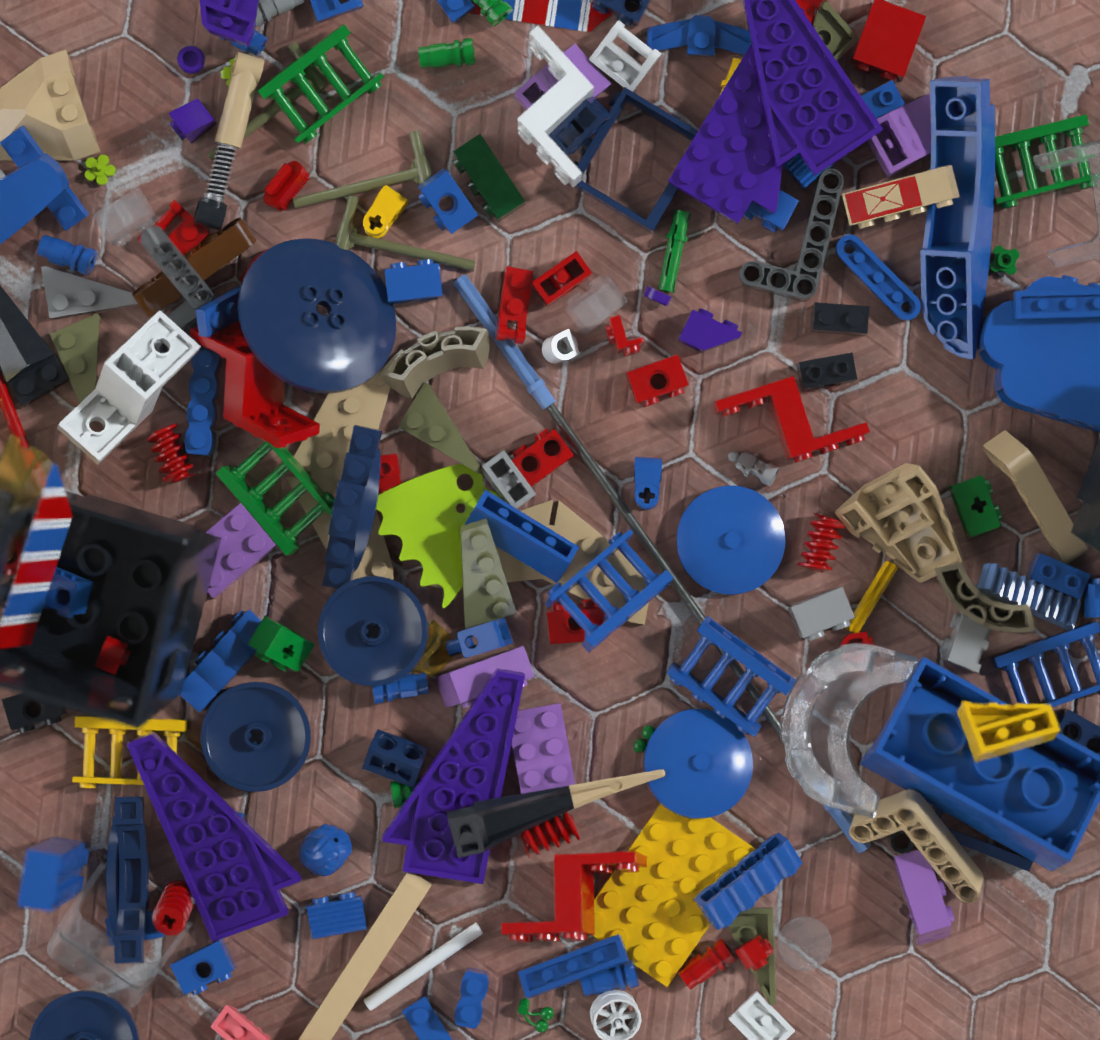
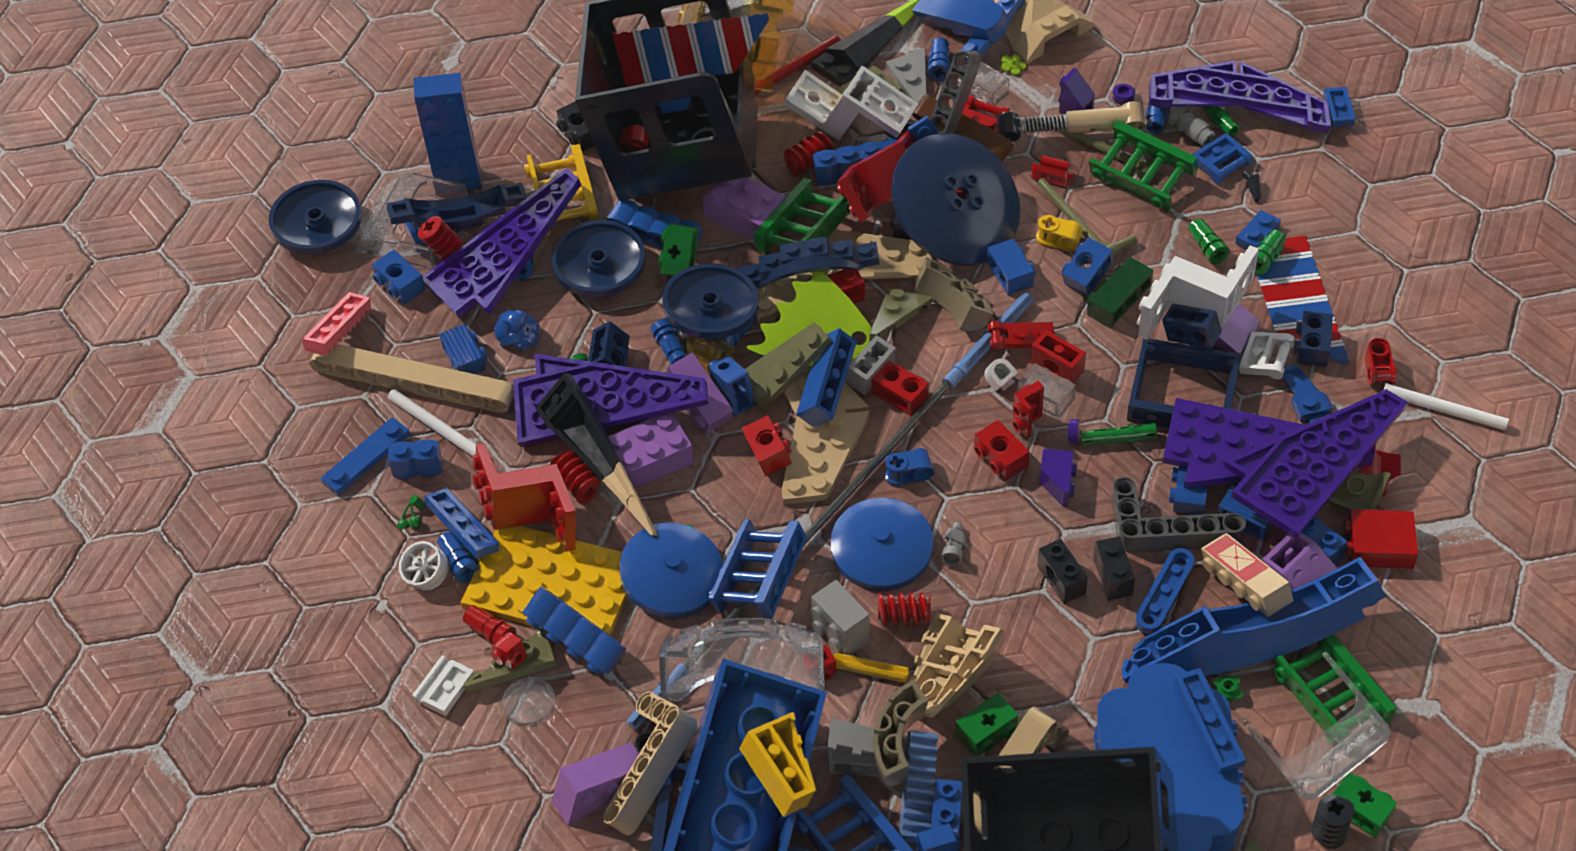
camera: 80 degrees right, 35 degrees down
olive bar [335,195,476,271] -> none
blue fence [546,529,674,653] -> none
red bracket [712,376,870,463] -> none

